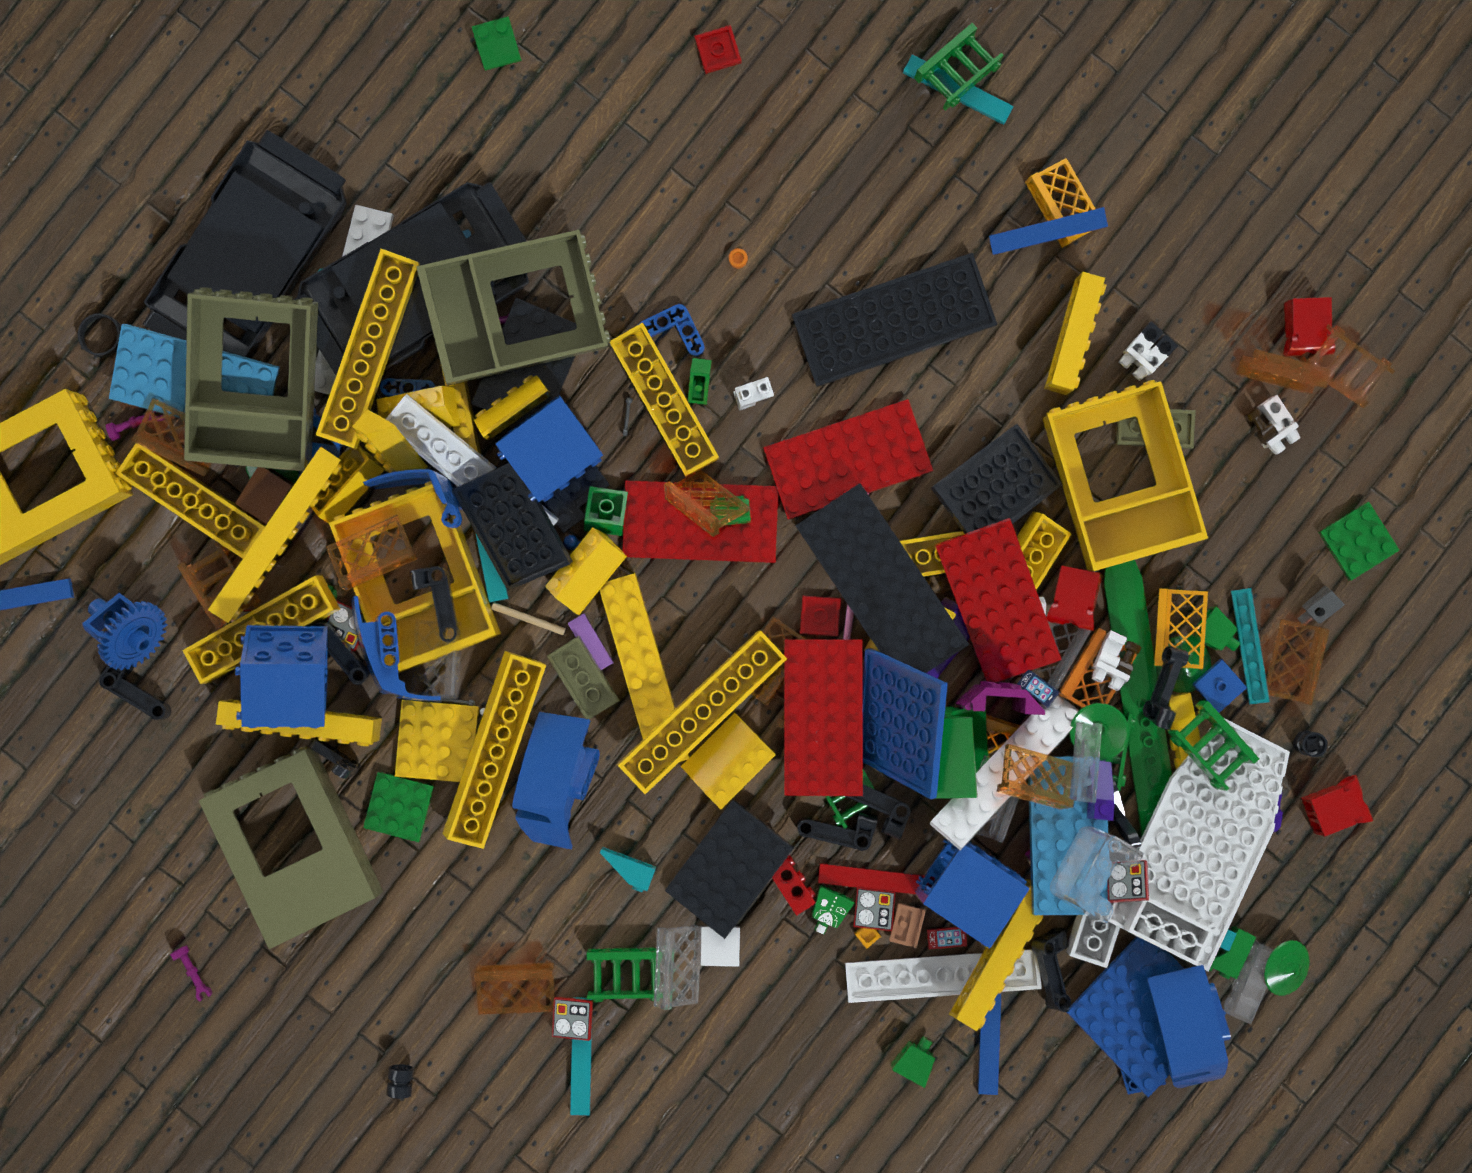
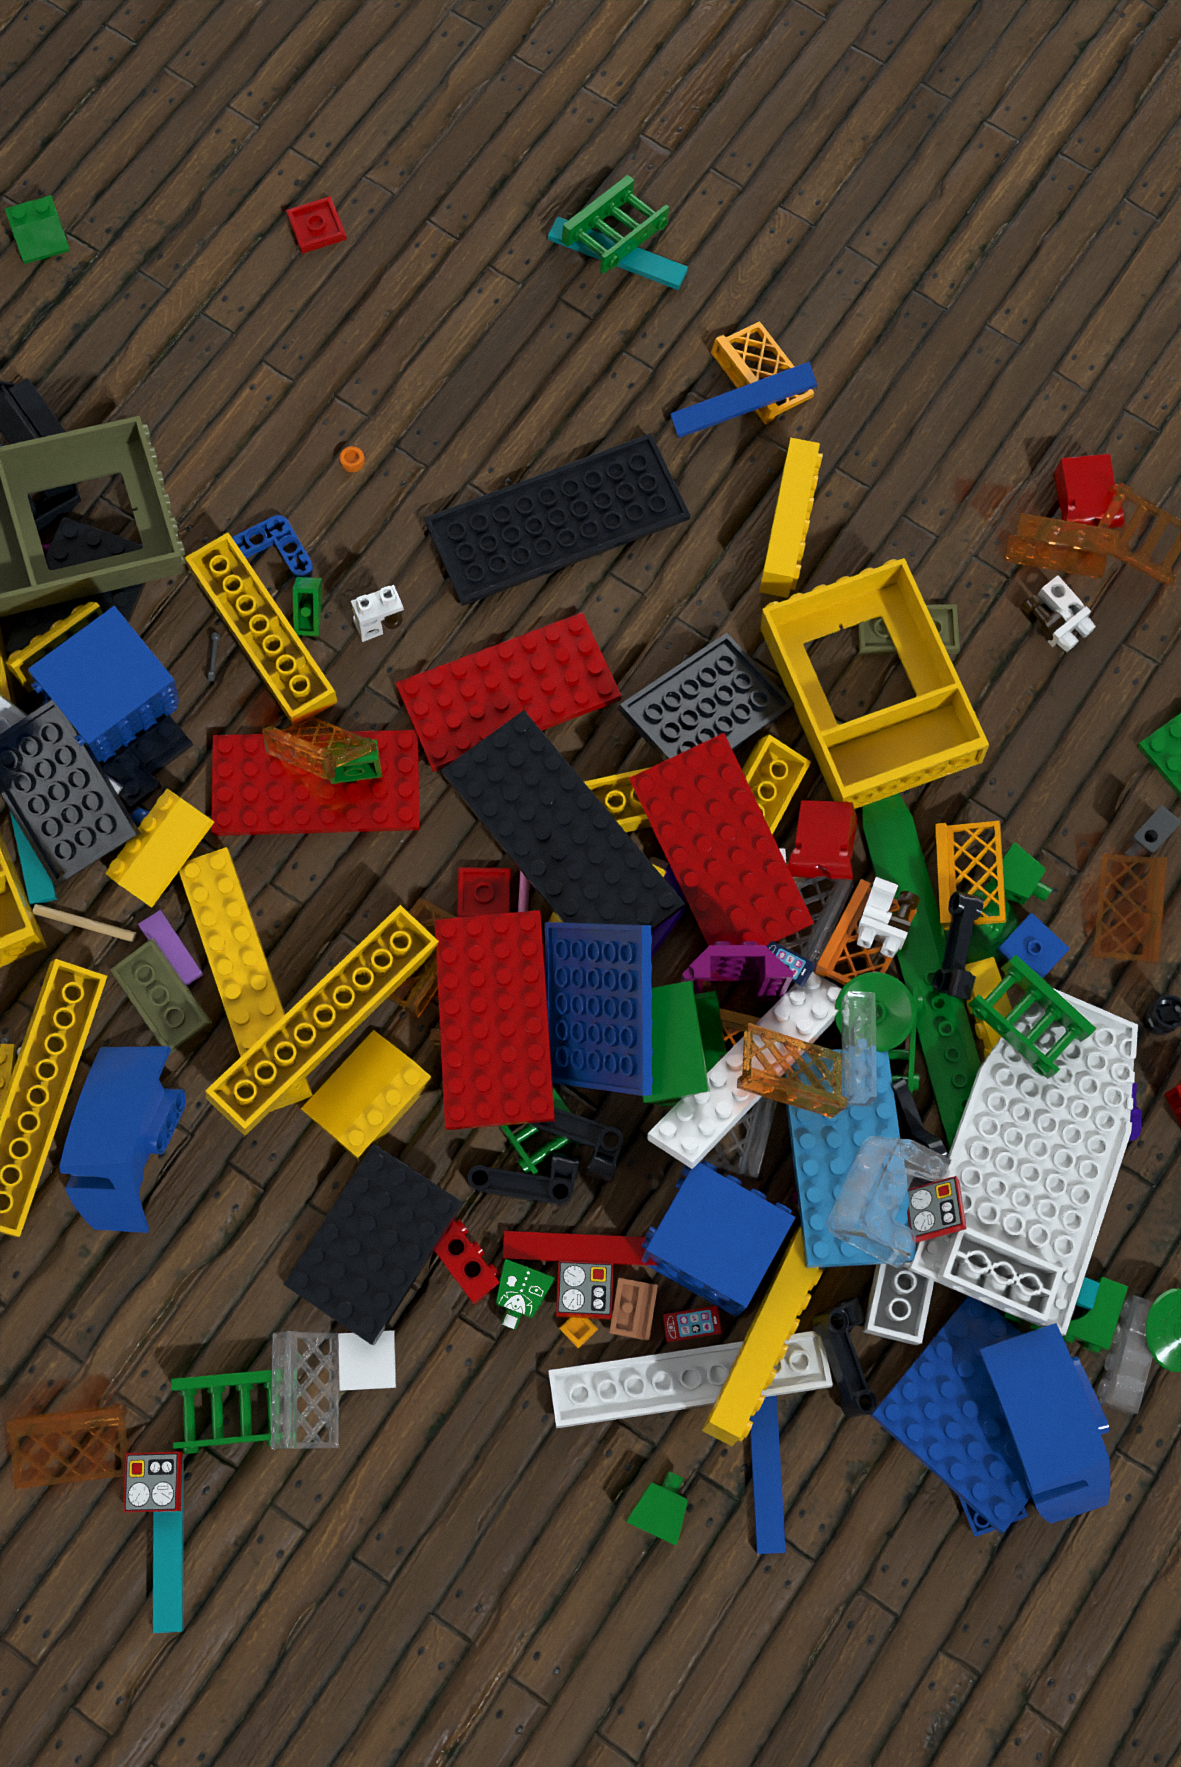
camera: 10 degrees left, 15 degrees down
green slope [584,487,628,536] -> none
teal slope [600,847,656,892] -> none
dark purple slope [1087,760,1115,821] -> none
white hips [1119,321,1178,381] -> none
teal tile [1231,588,1270,705] -> none

